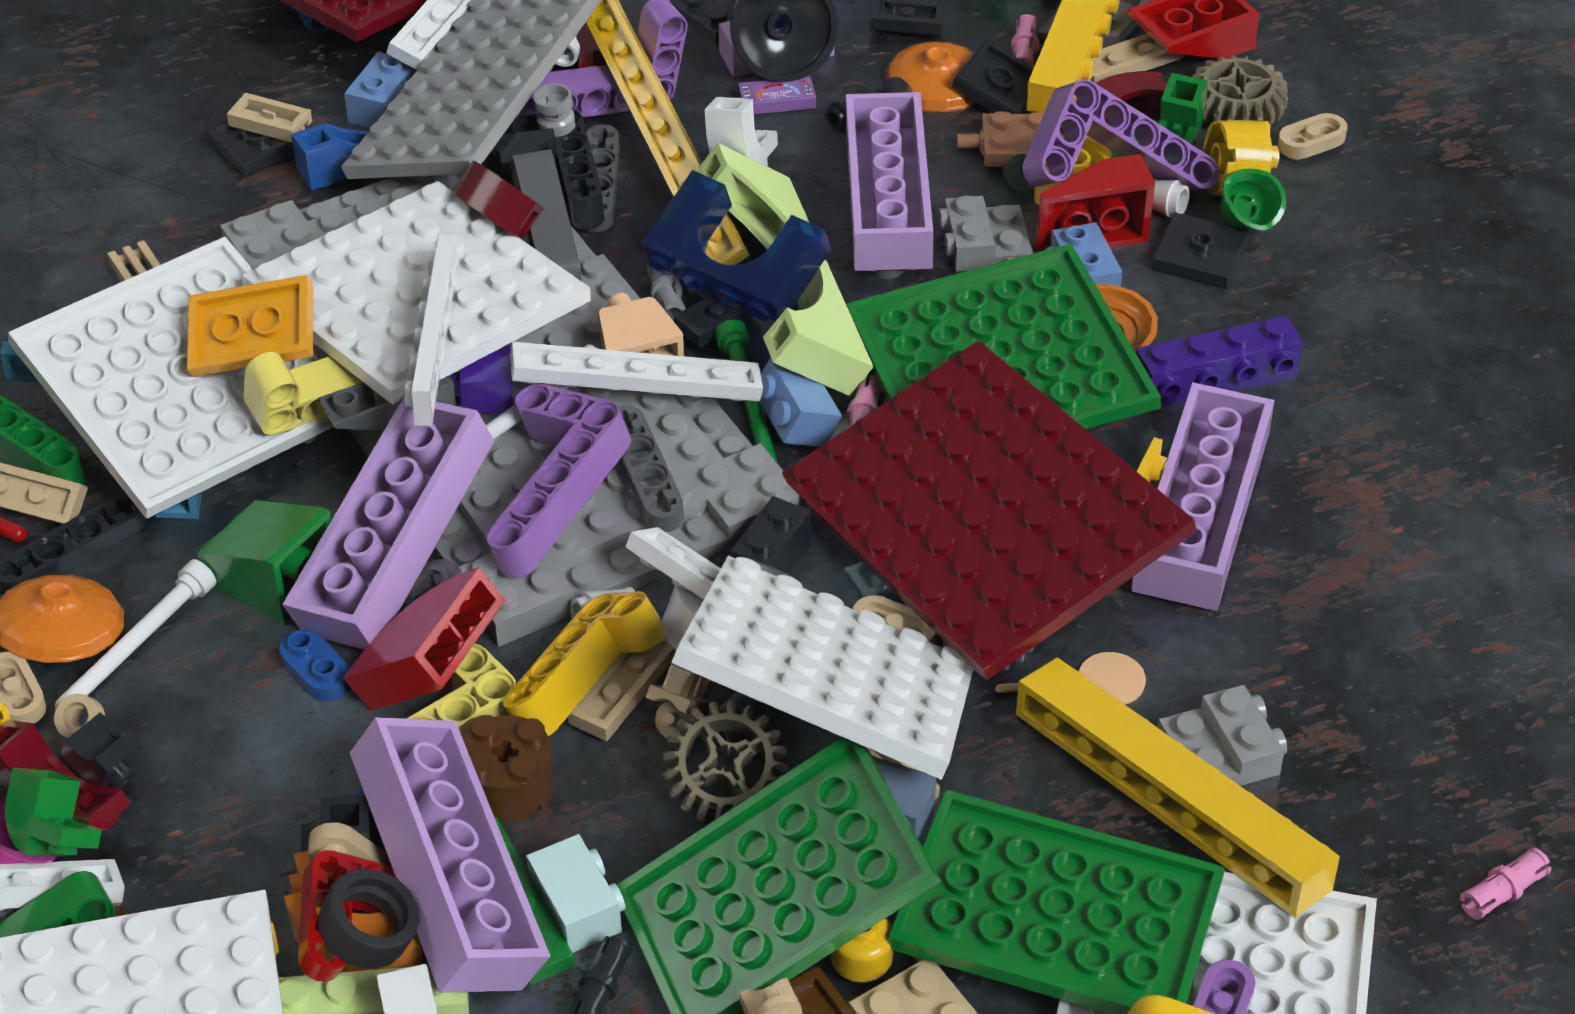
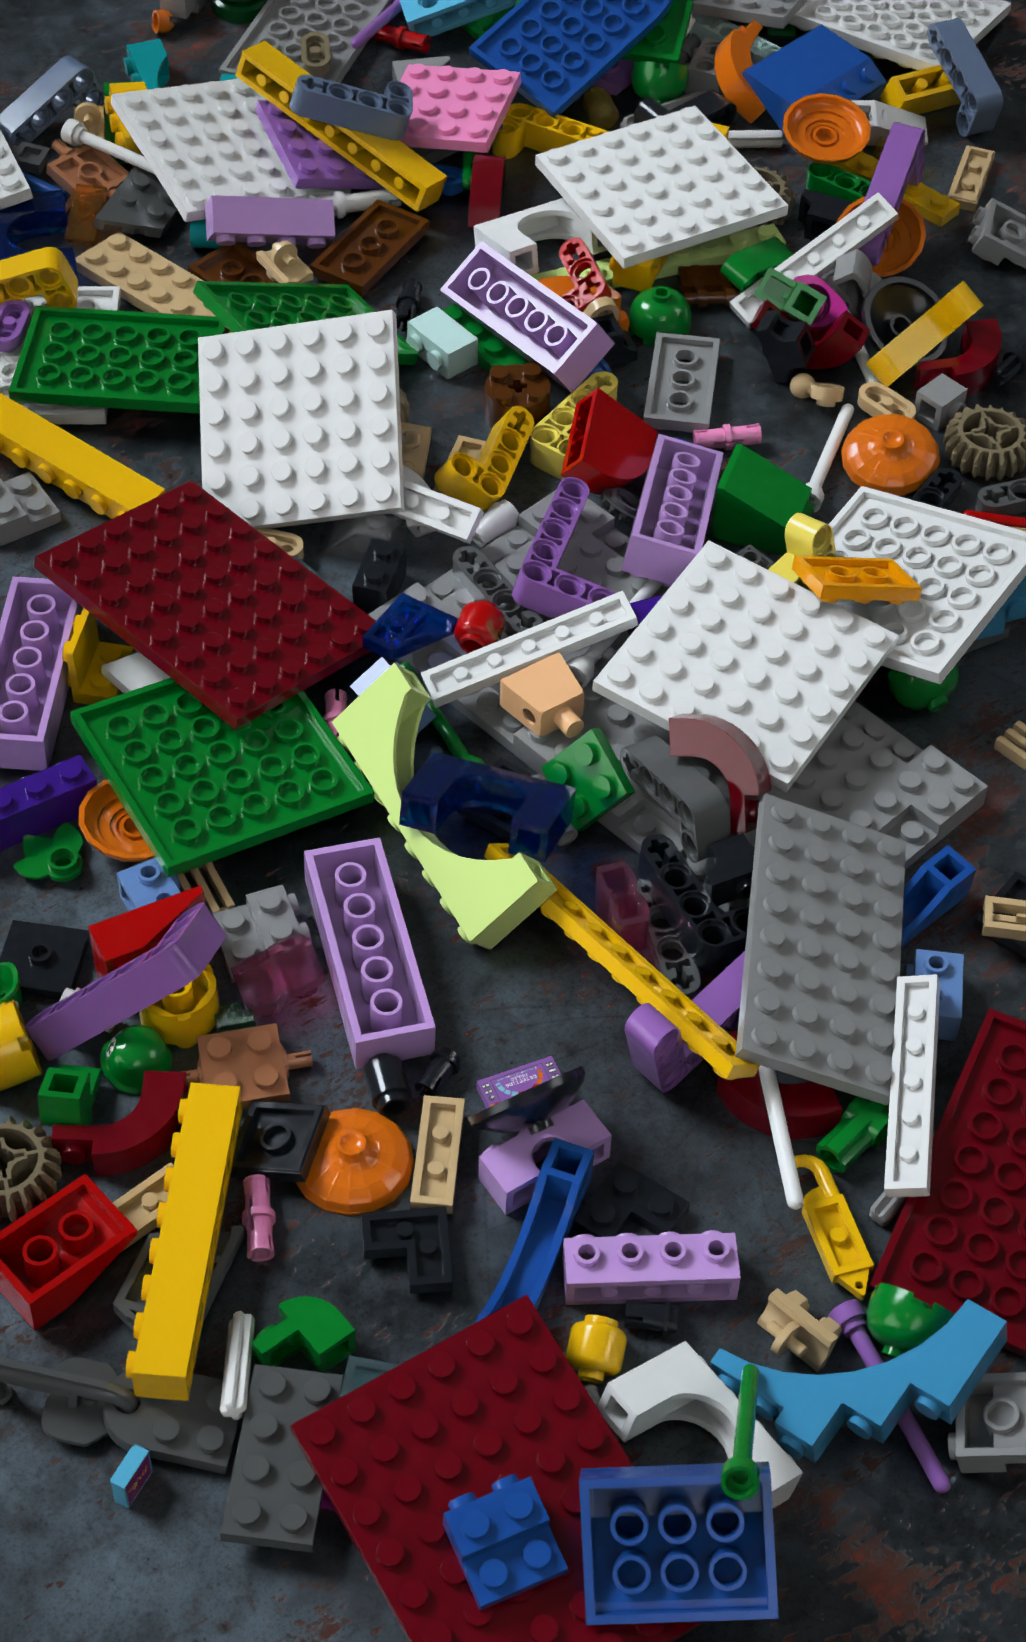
camera: 165 degrees right, 5 degrees up
black tyre [318,869,420,969] -> none
white plate [405,234,457,426] -> none
light grey wheel [533,83,576,137] -> none
white arch [705,97,778,167] -> none
none -> green plate [14,822,84,882]
none -> clear pink brick [230,933,326,1017]
none -> clear blue wing [362,593,458,661]
none -> tan plate [410,1095,465,1214]
none -> red head [454,600,506,653]
none -> green plate [541,727,635,832]
none -> clear pink brick [594,861,650,951]
none -> green cylinder [628,286,691,347]
none -> light grey plate [643,332,720,433]
none -> bright pink pin [693,423,762,451]

